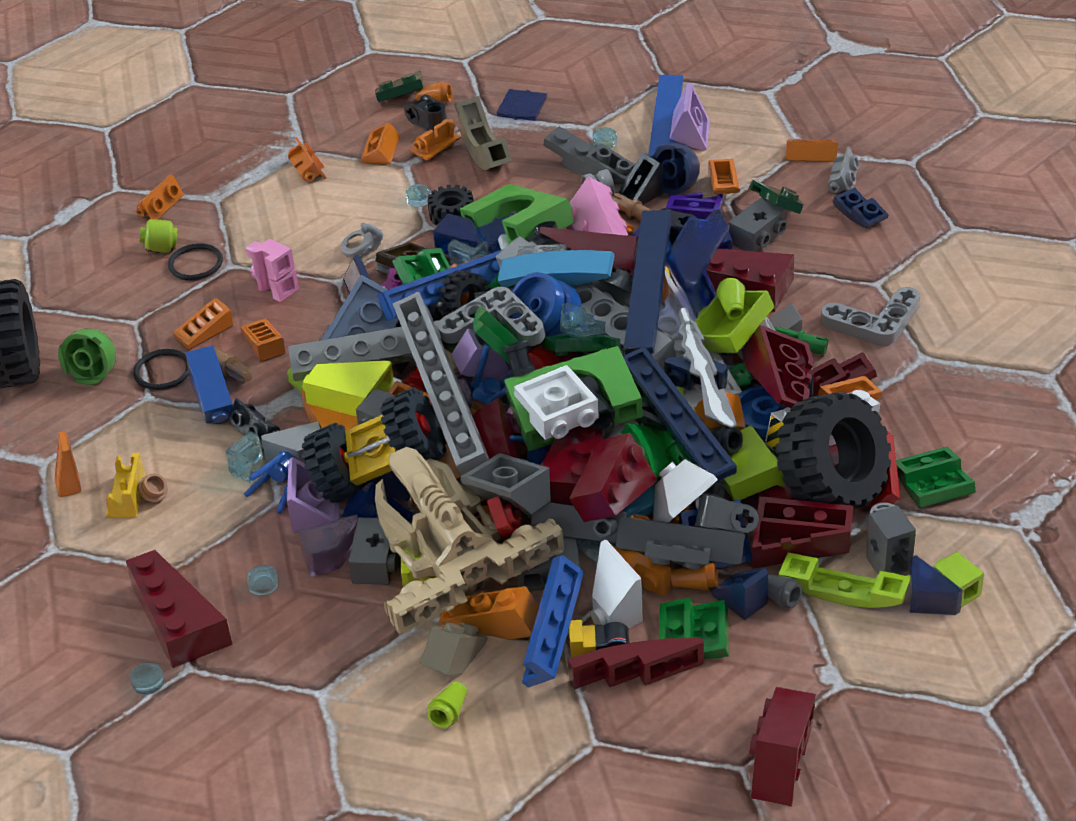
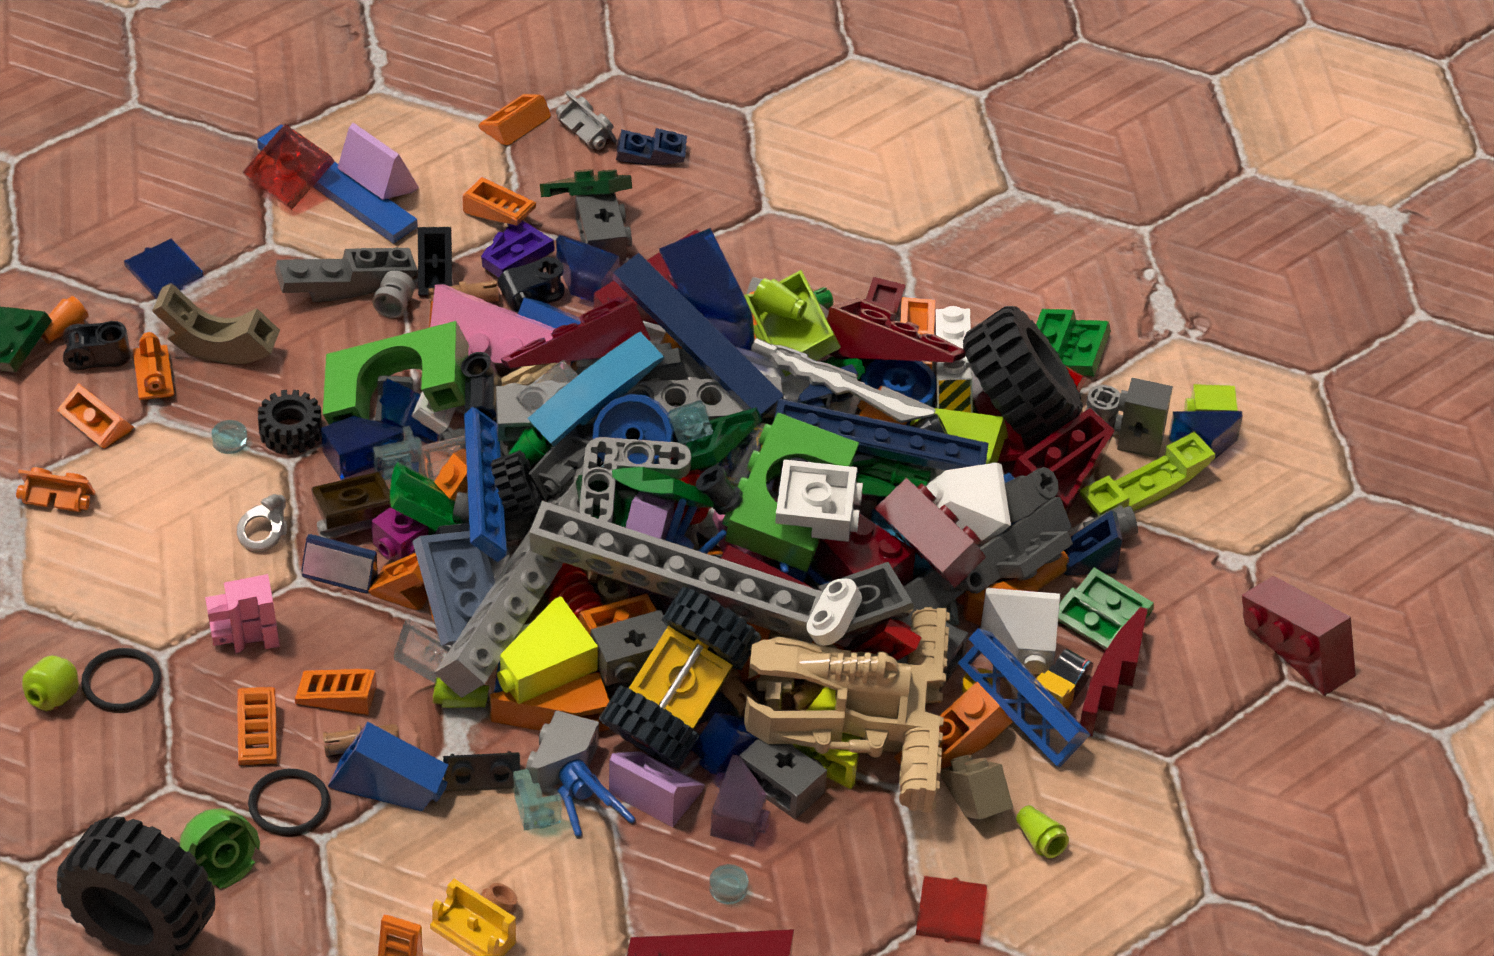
camera: 60 degrees left, 5 degrees up
clear light blue tile [592,127,617,148] -> none
dark blue cylinder [650,143,700,195] -> none
light grey beam [821,287,920,346] -> none
none -> clear red plate [242,124,335,210]
none -> white plate [806,579,862,646]
none -> clear red piece [916,876,987,944]

